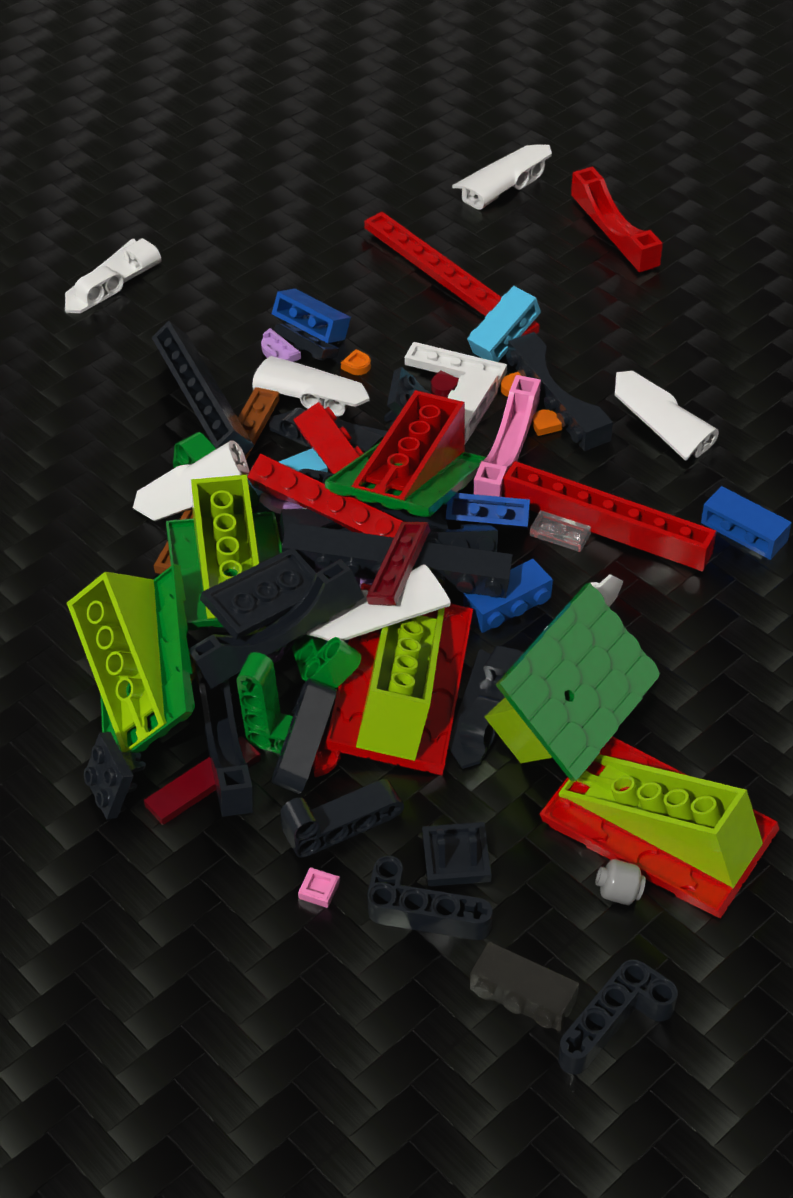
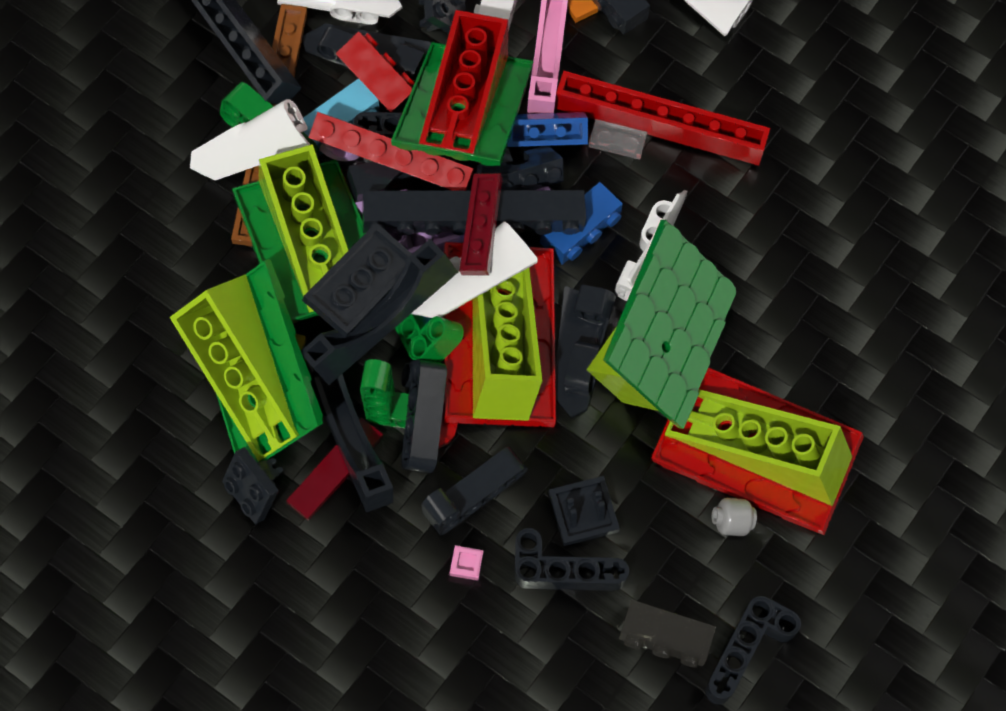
camera: 15 degrees left, 20 degrees up
blue brick [701,486,792,560] -> none

